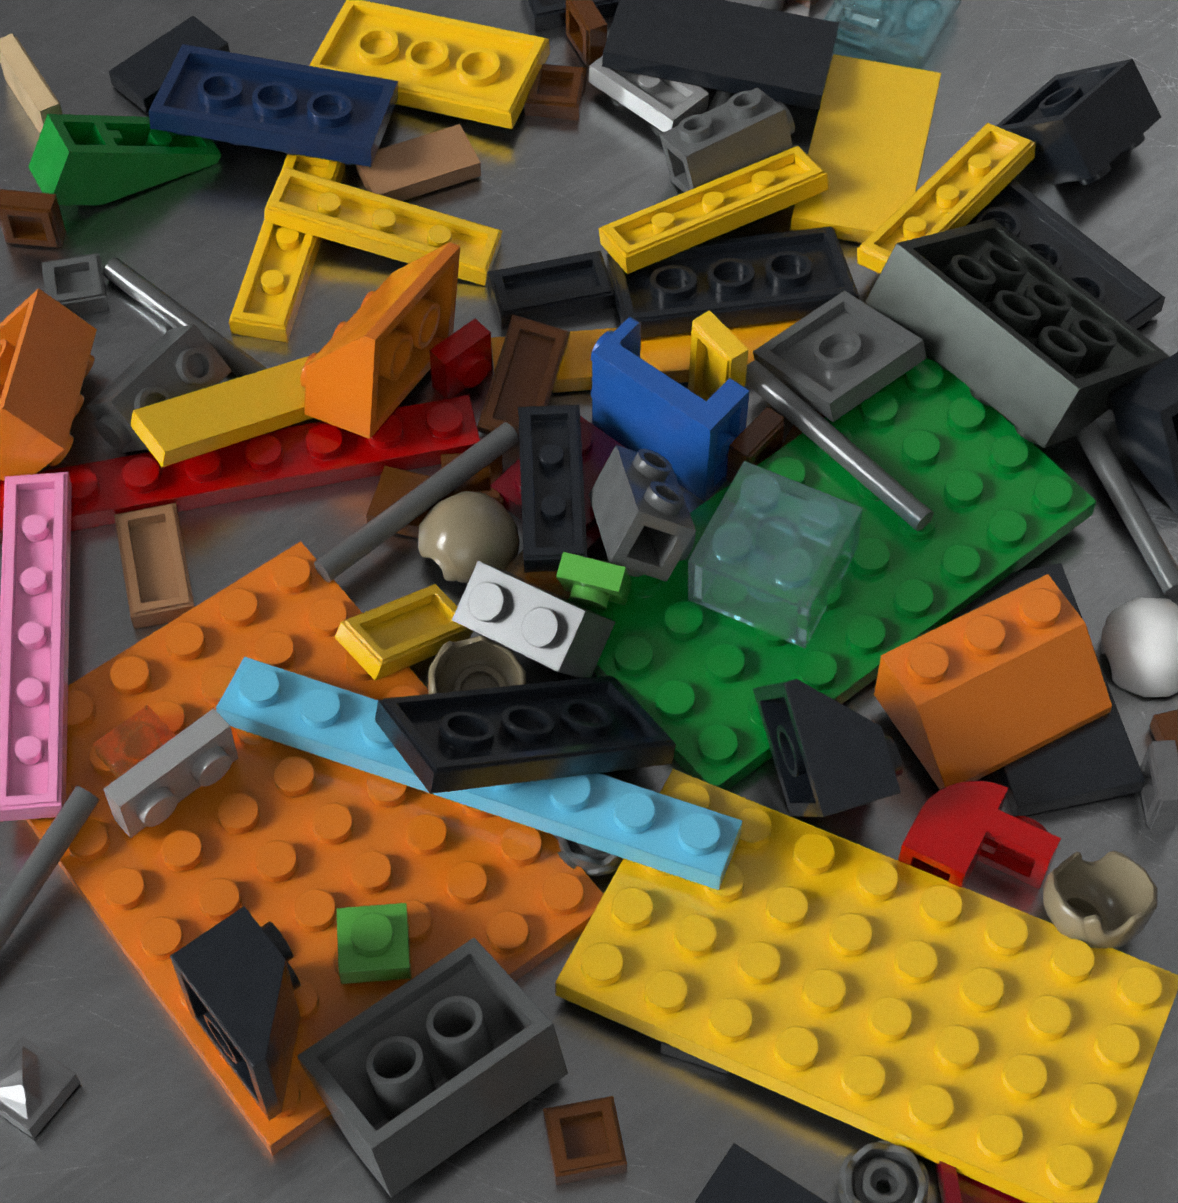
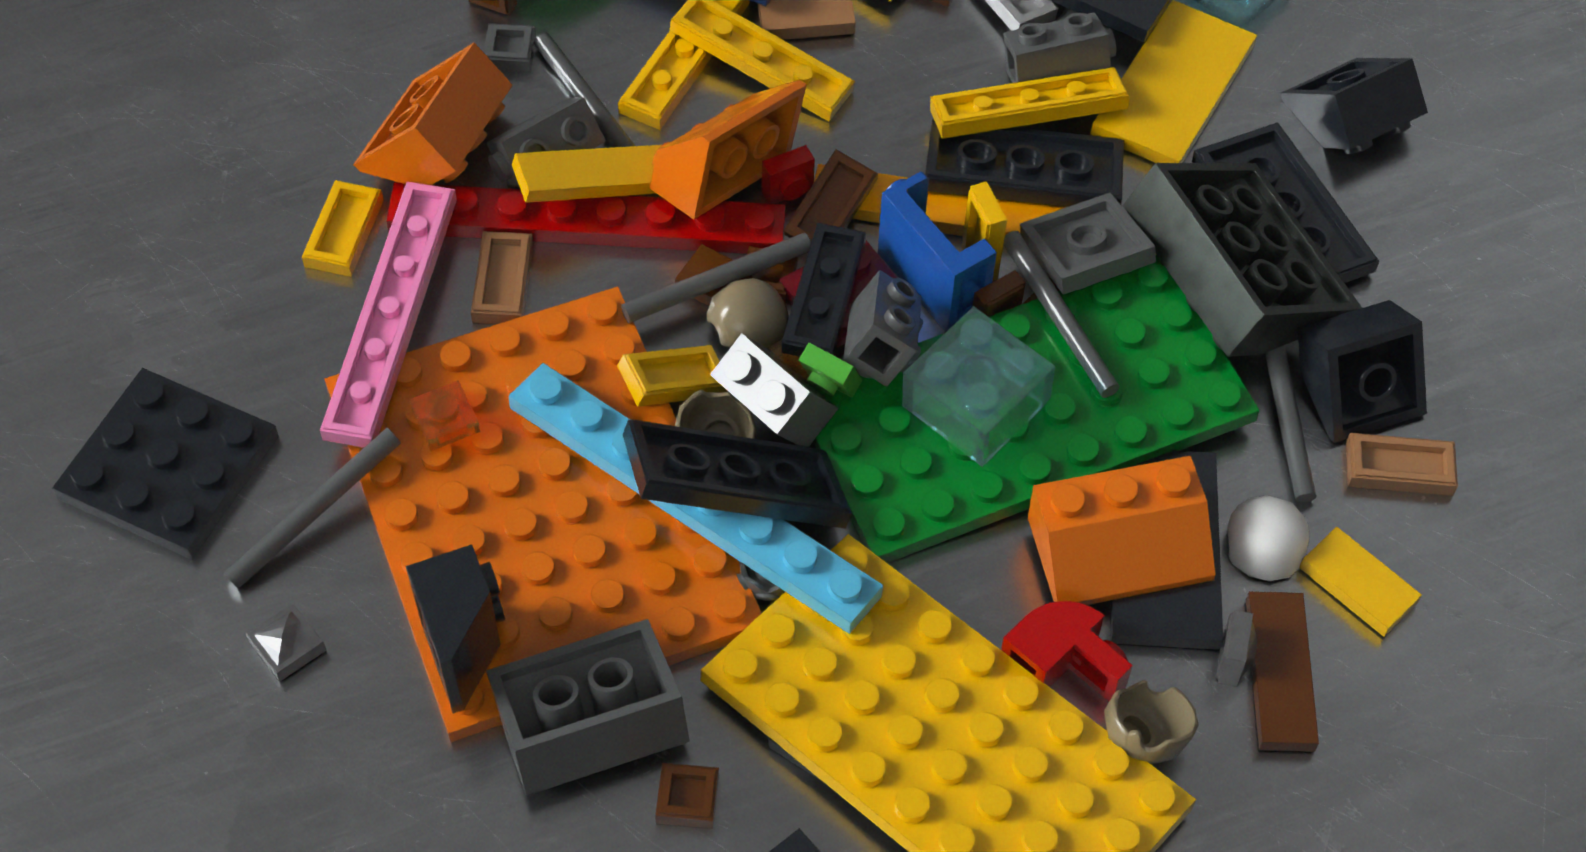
camera: 15 degrees right, 0 degrees up
light grey plate [103,708,238,838] -> none
bright green plate [336,903,411,984] -> none
black tile [488,250,615,329] -> none
black slope [753,679,903,817] -> none
yellow tile [857,123,1035,274] -> none

